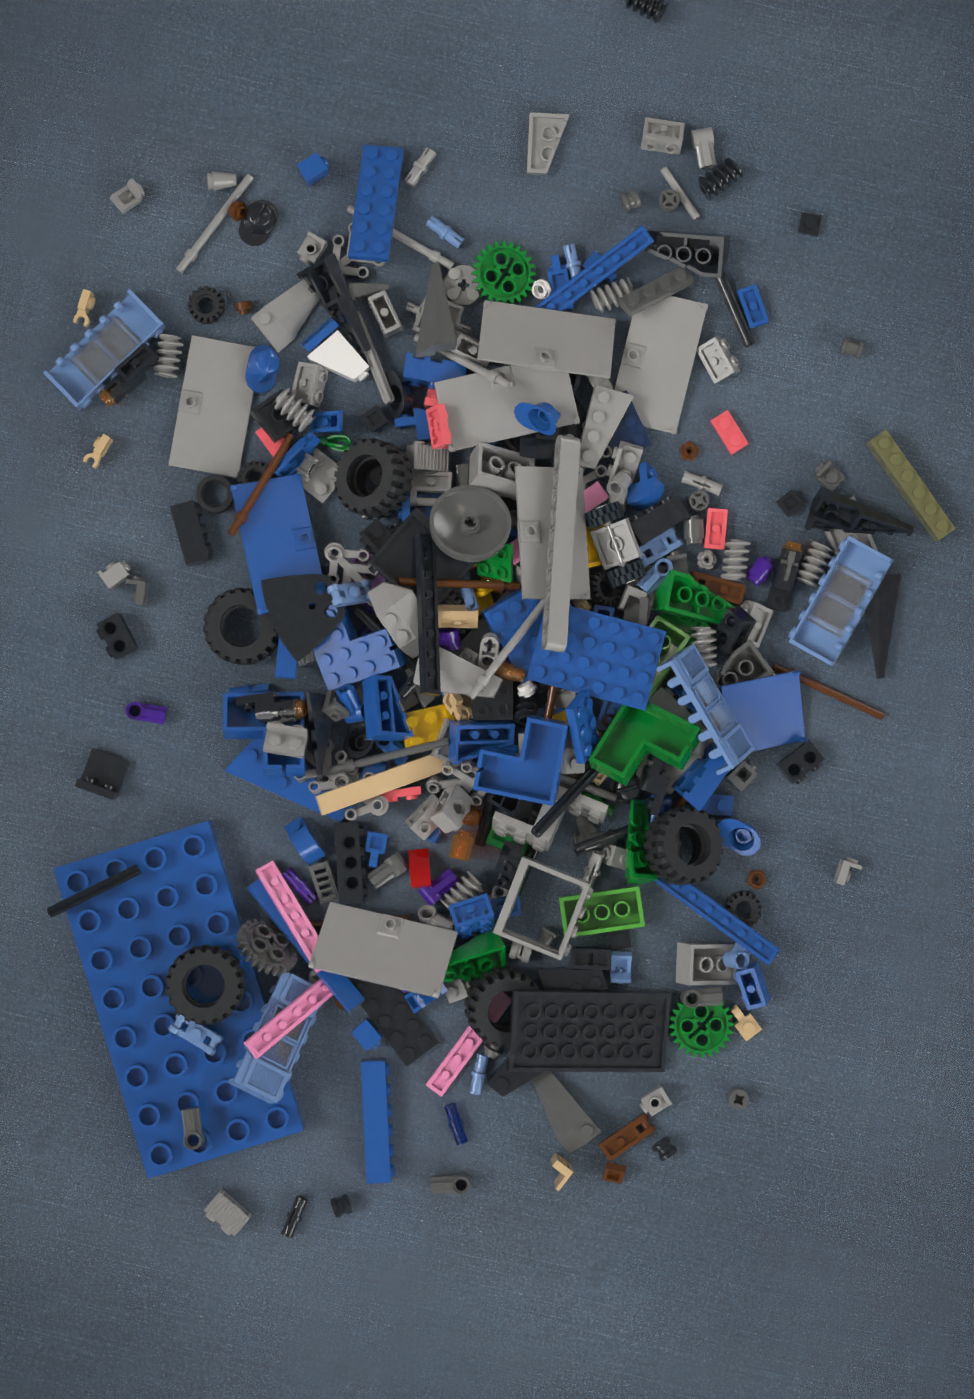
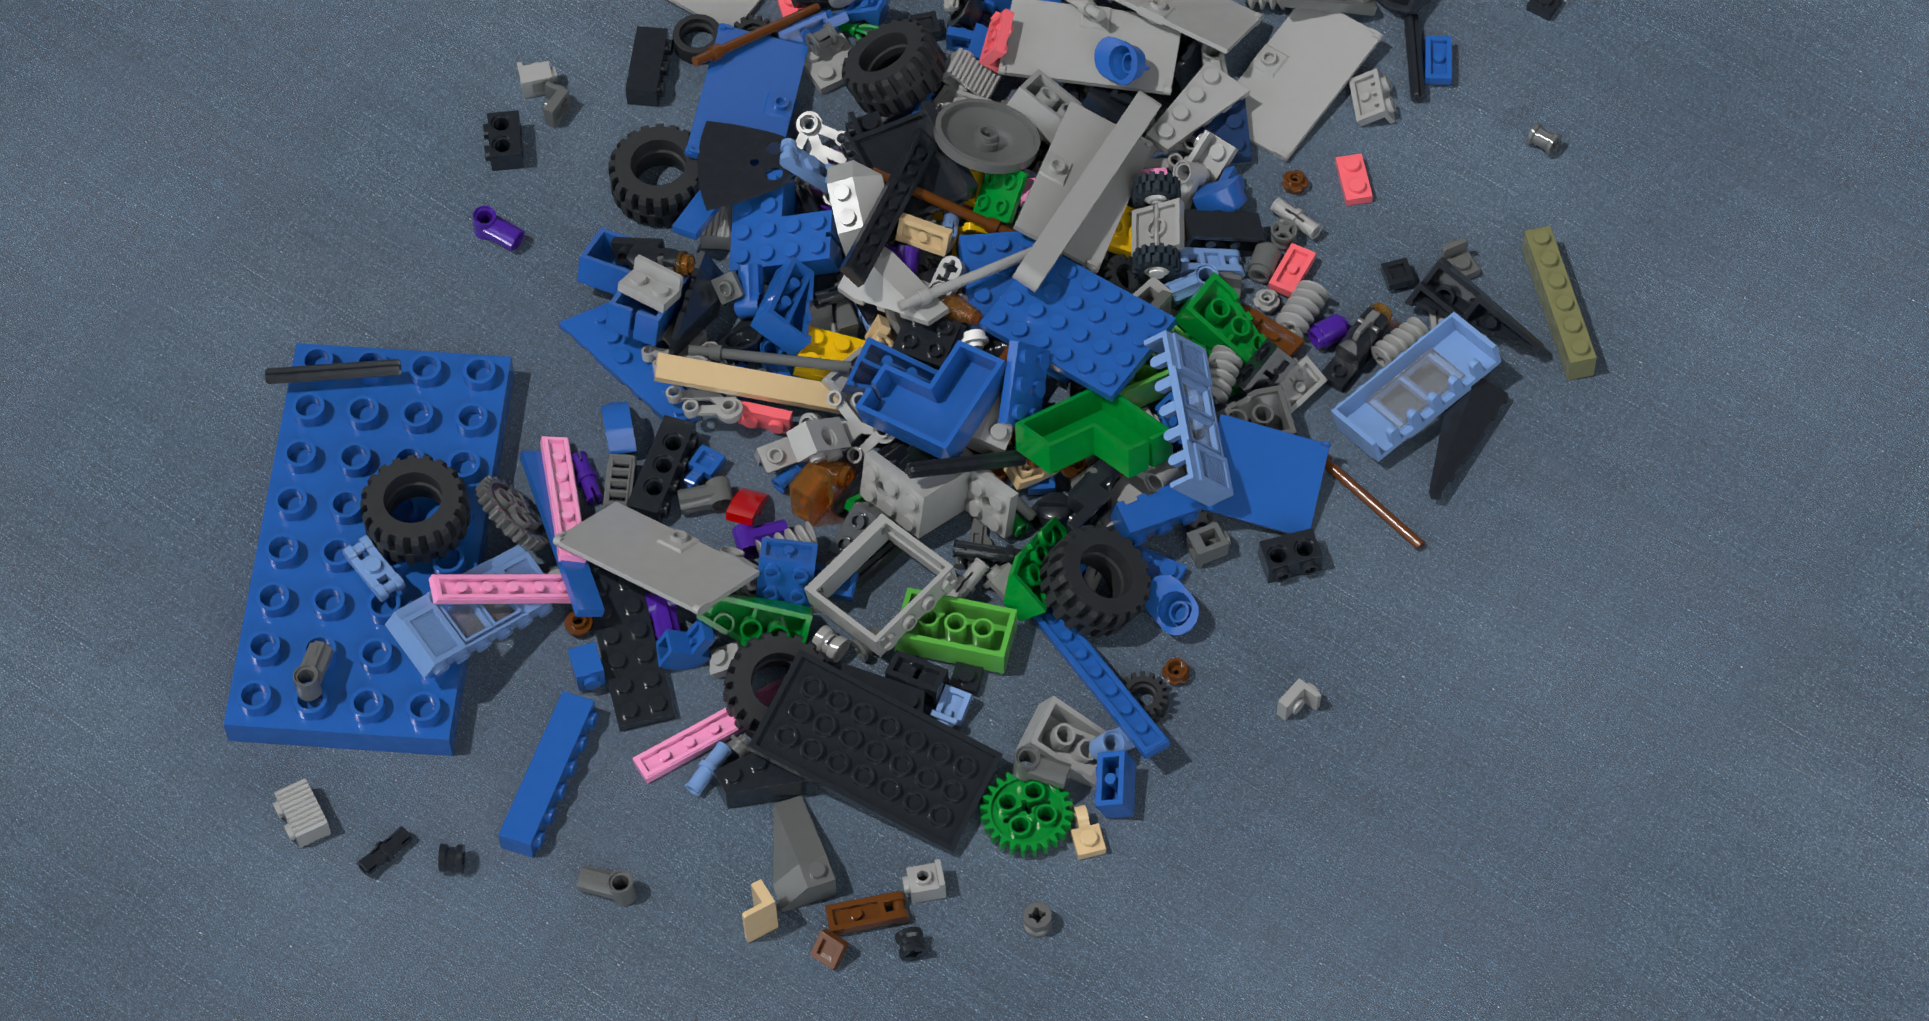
camera: 25 degrees right, 30 degrees down
black bracket [75,749,130,800] -> none
clear blue pin [444,1102,468,1145] -> none

